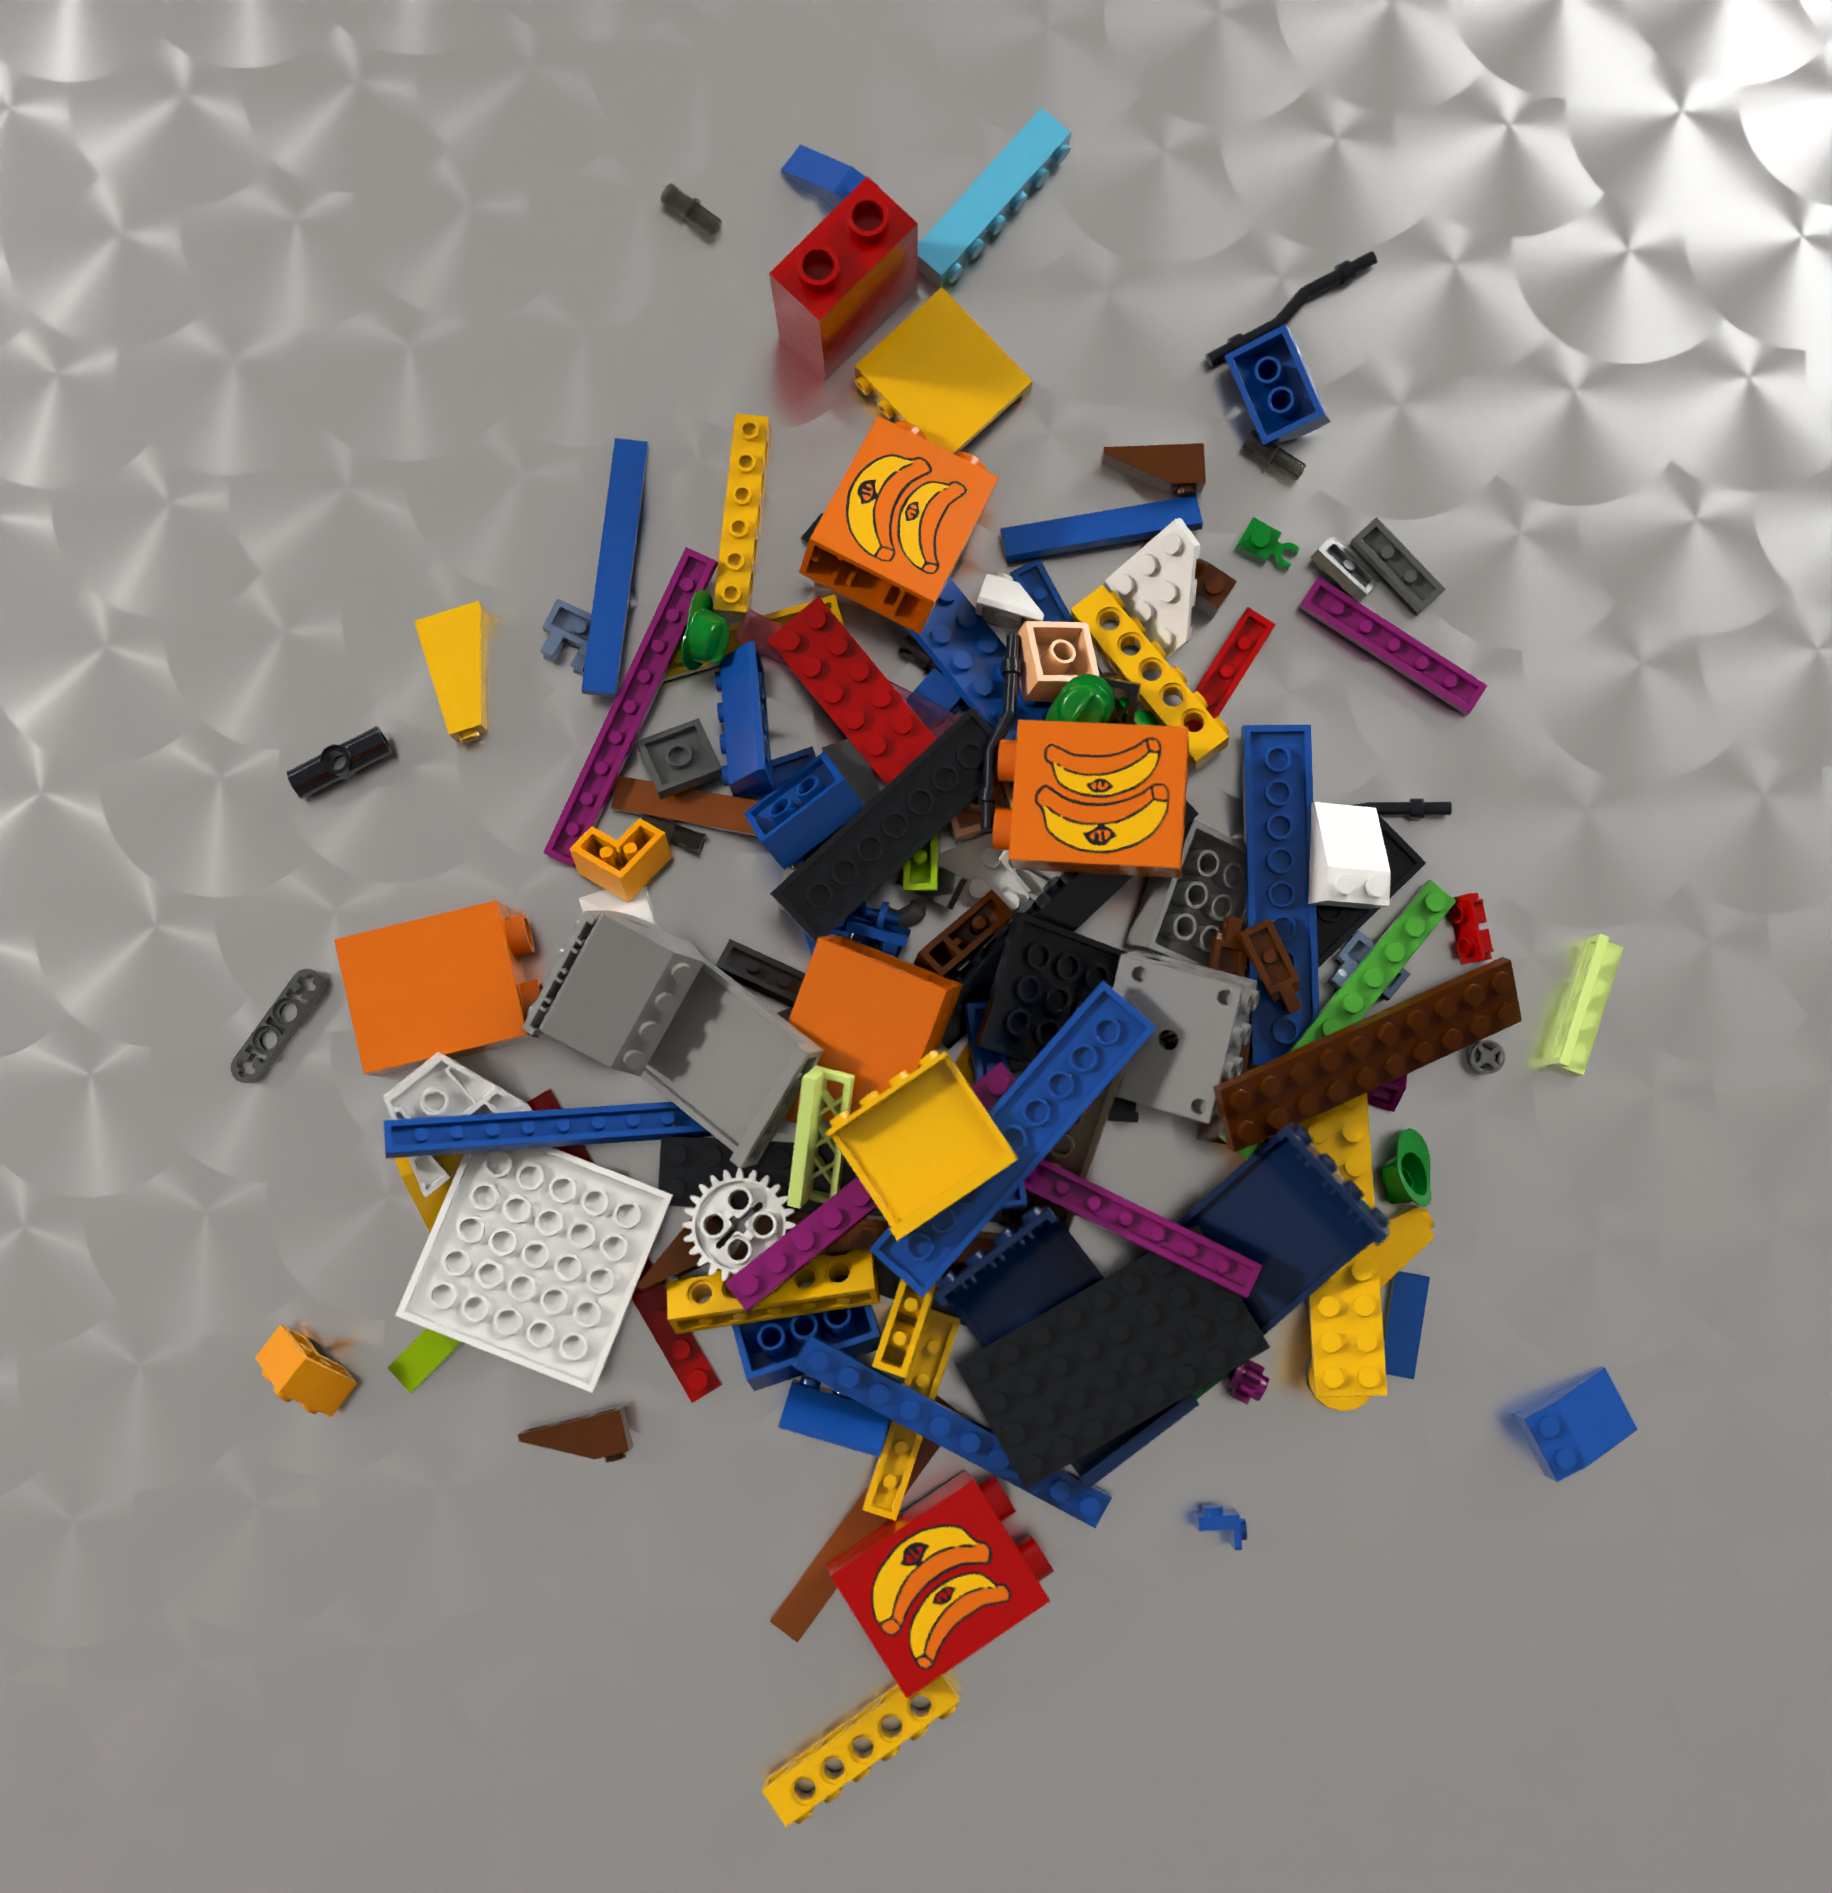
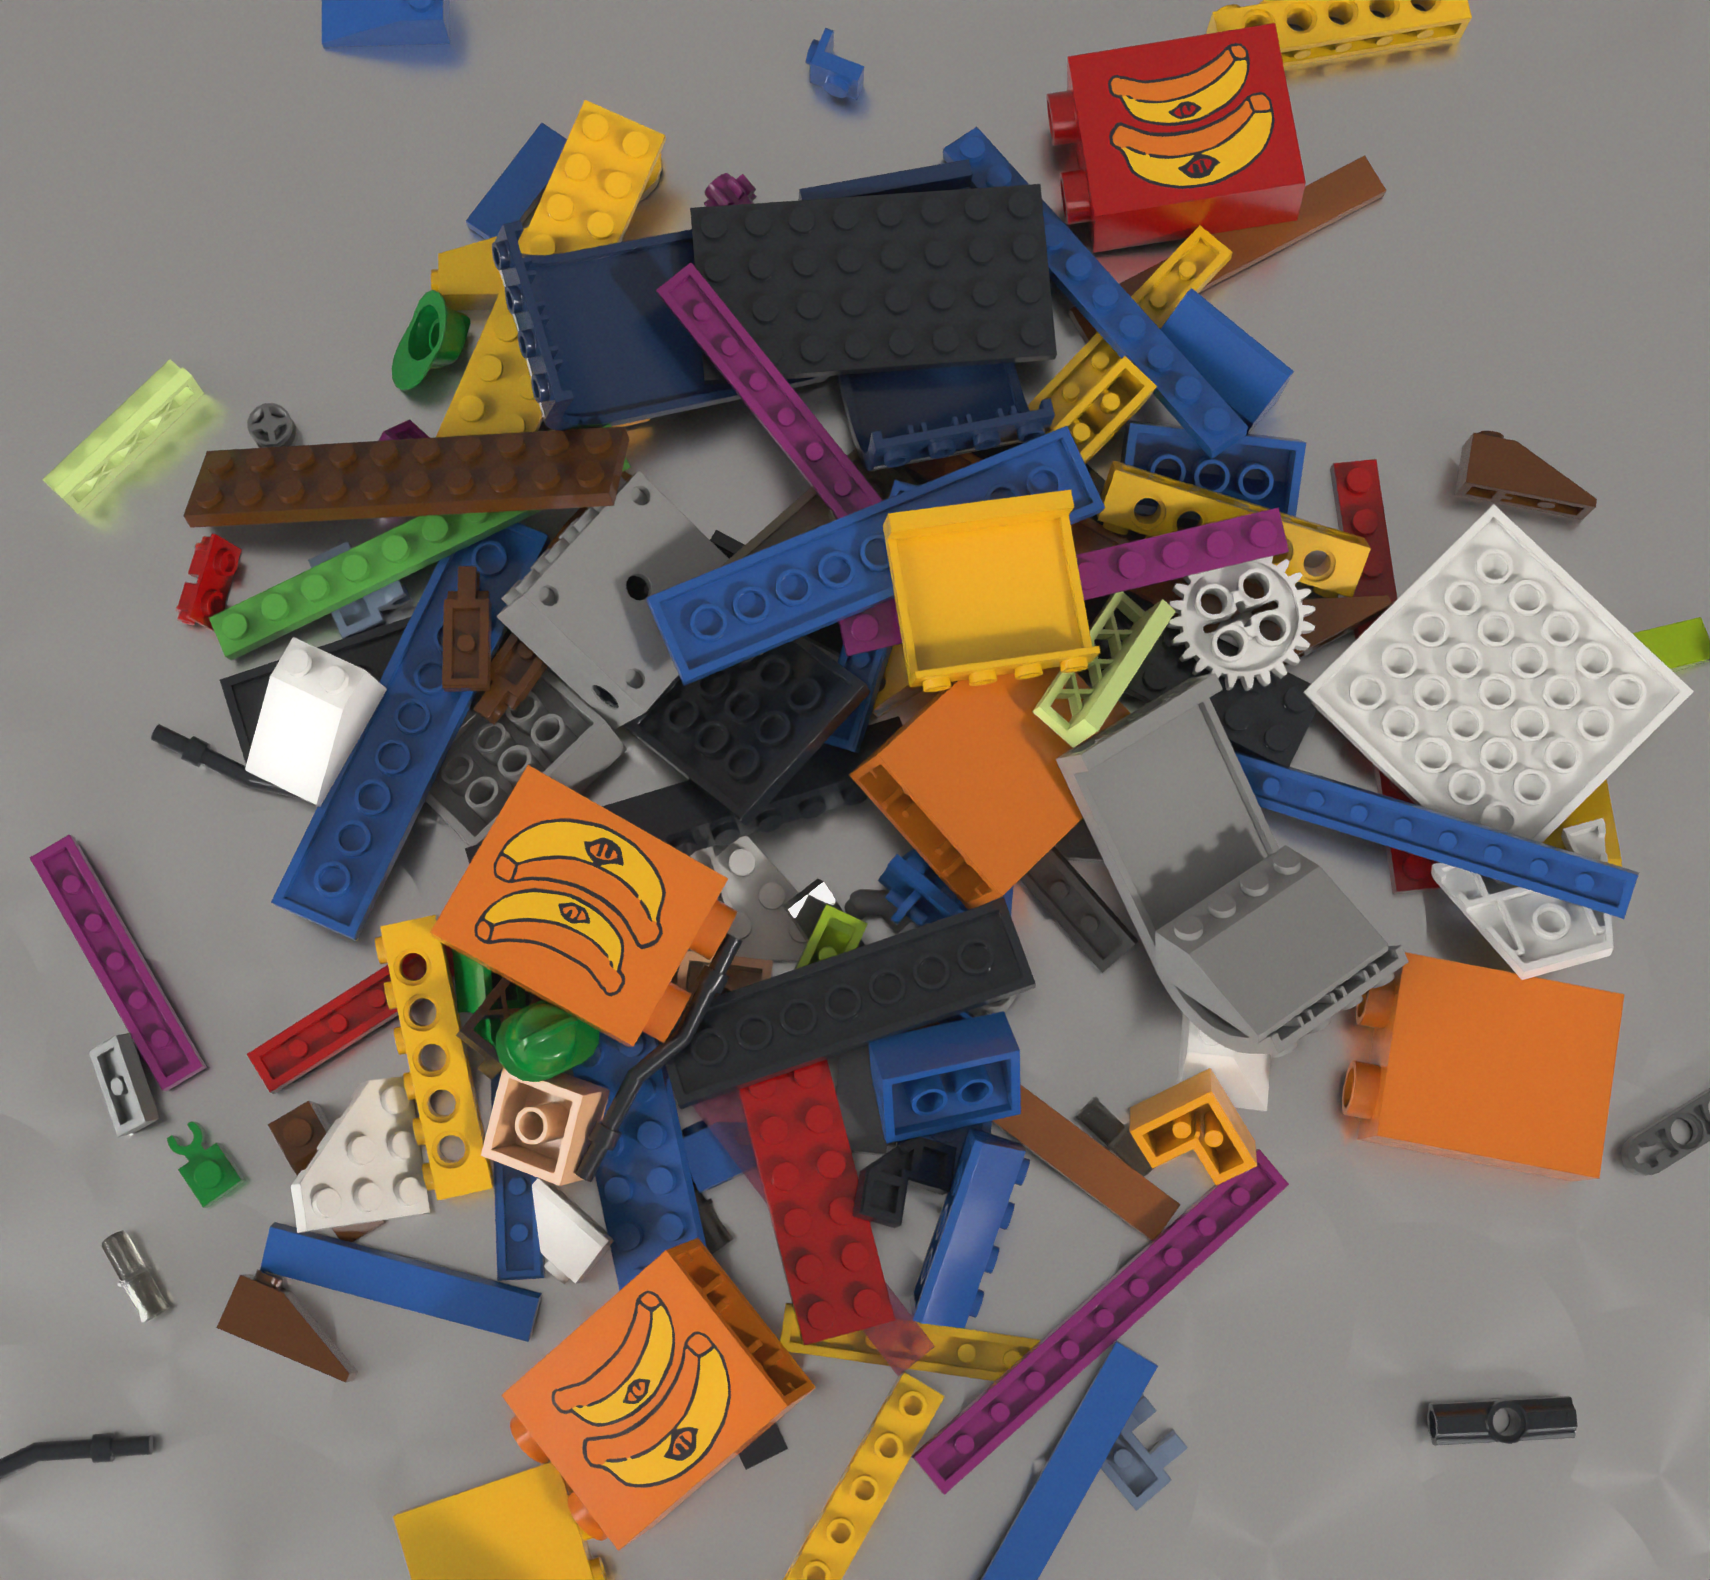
camera: 160 degrees left, 5 degrees down
yellow slope [414,601,488,743] -> none
dark grey plate [636,718,722,800] -> none
green piece [681,589,730,670] -> none
reddish brown slope [913,890,1015,978] -> none
blue slope [1224,324,1331,446] -> none
dark grey plate [1350,517,1445,614] -> none
none -> black tile [852,1137,957,1228]

